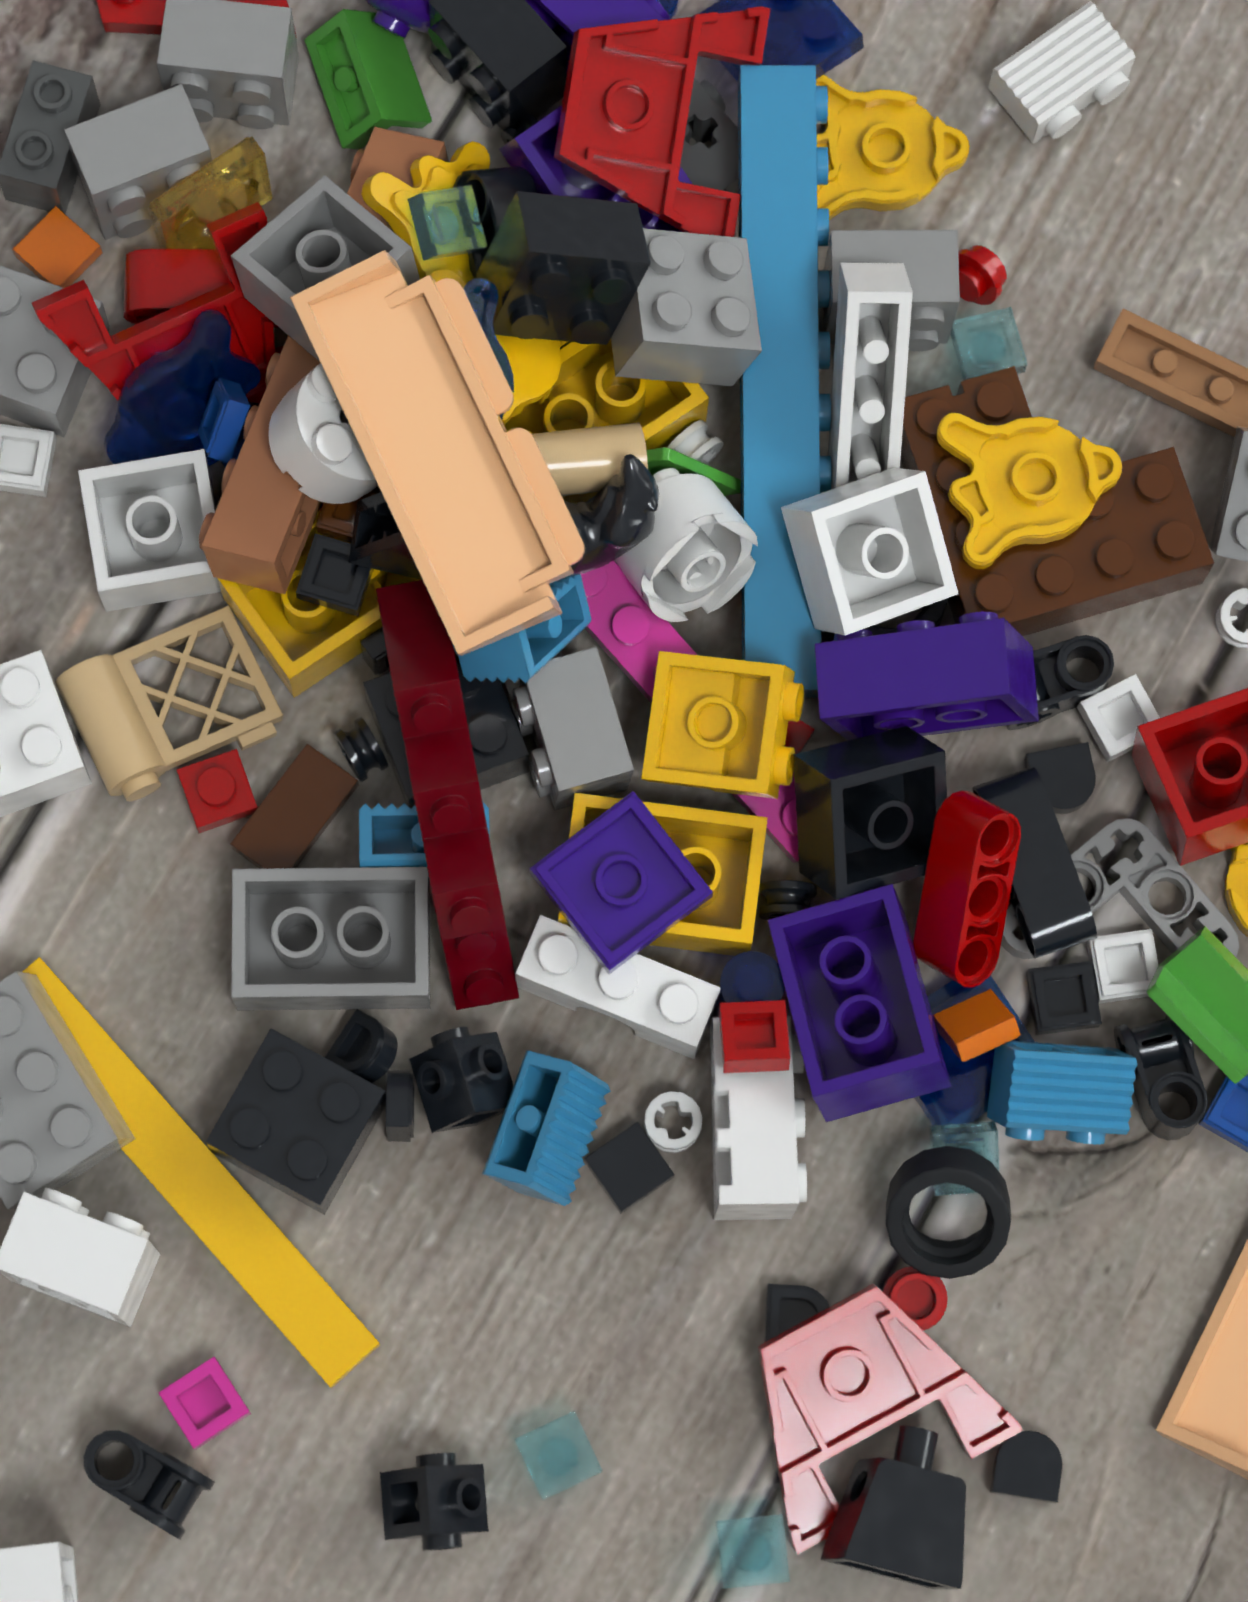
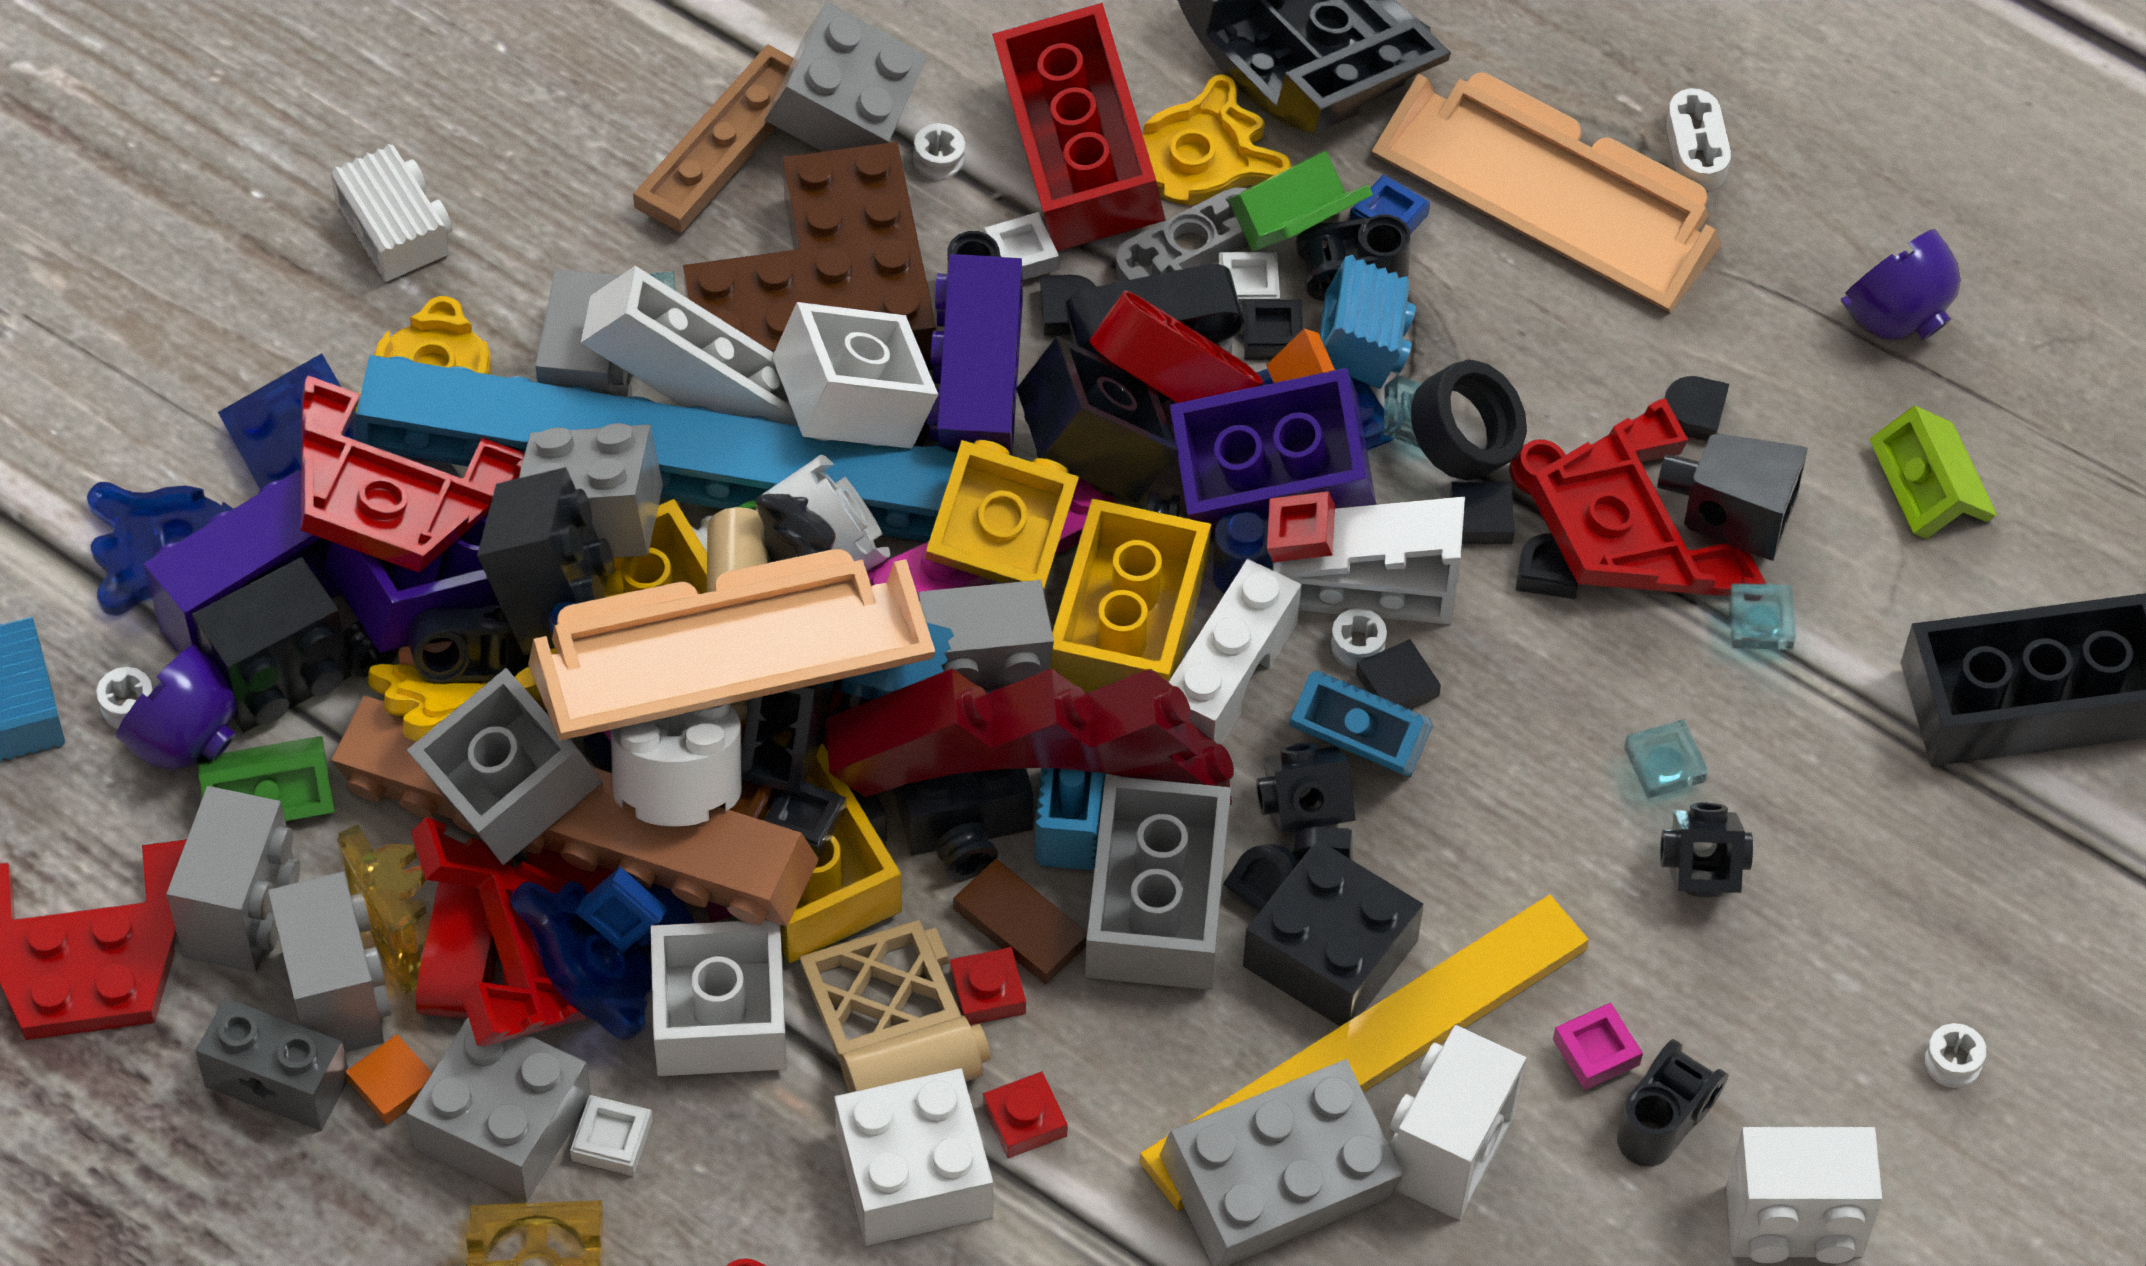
camera: 80 degrees left, 20 degrees down
clear light blue plate [408,185,487,261] -> none
dark purple tile [530,791,713,974] -> none
yellow tile [936,413,1122,569] -> none
none -> red plate [983,1071,1068,1159]
none -> black tile [1450,482,1514,544]

